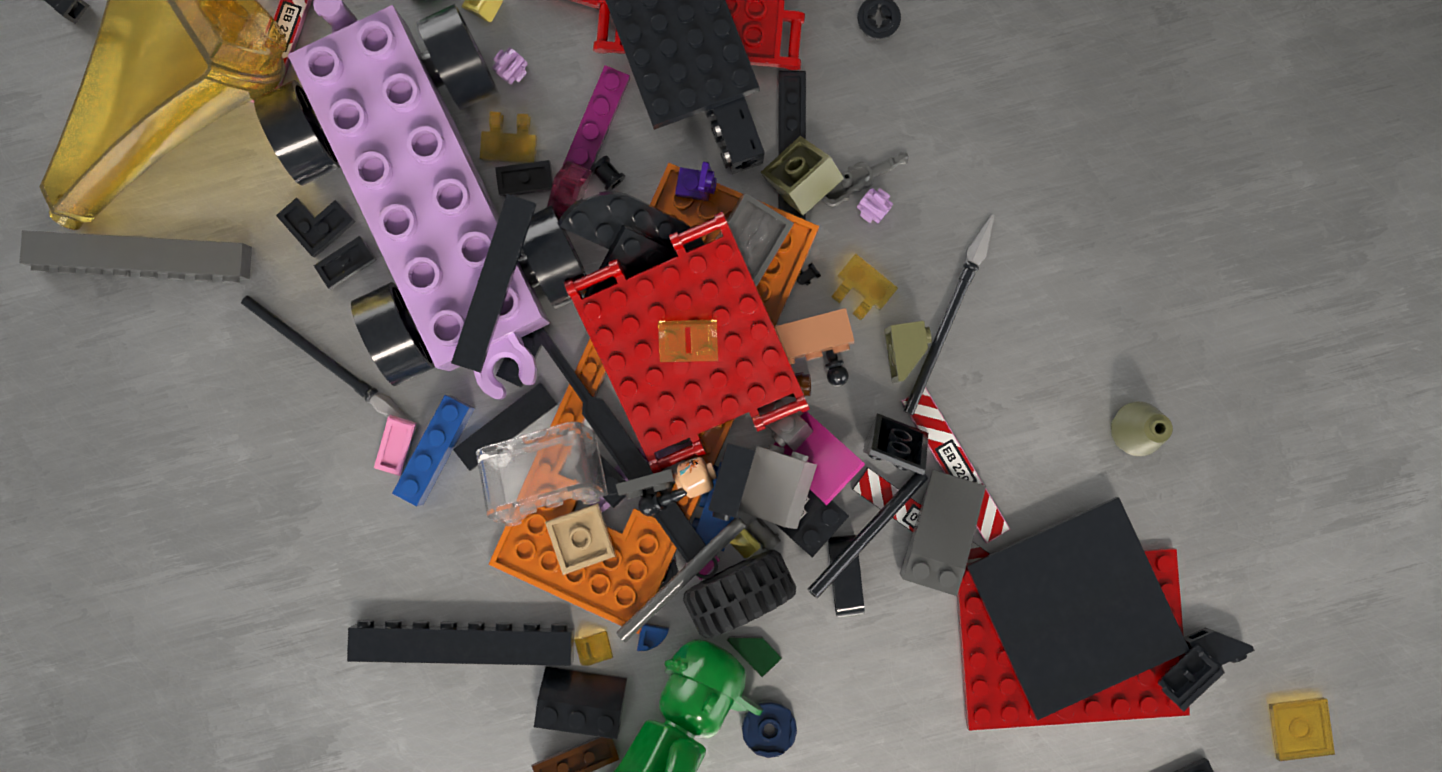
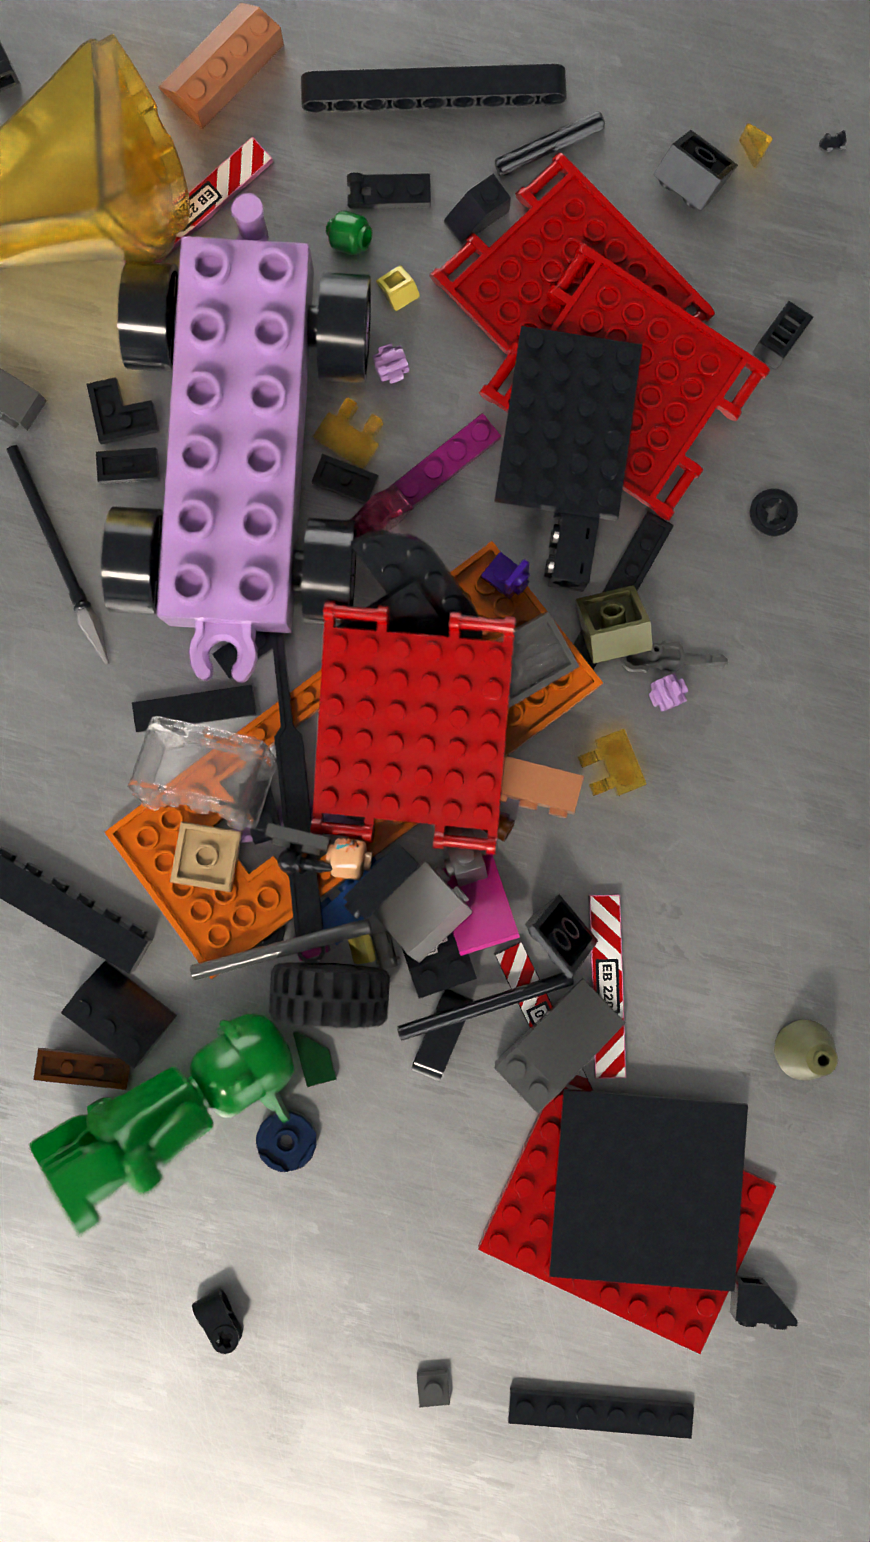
camera: 20 degrees right, 0 degrees up
bright pink tile [374,415,417,476] -> none
blue brick [392,395,475,507] -> none
black tile [451,194,537,373] -> none
clear yellow slope [575,631,613,666] -> none
black bush [589,155,625,191] -> none
blue tile [637,623,669,651] -> none
clear yellow piece [658,320,718,362] -> none
black piece [797,263,821,286] -> none
black bar [825,349,849,387] -> none
olive slope [884,321,932,384] -> none
black piece [903,215,994,415] -> none
black hinge [1158,643,1225,711] -> none
clear yellow tile [1269,697,1335,761] -> none

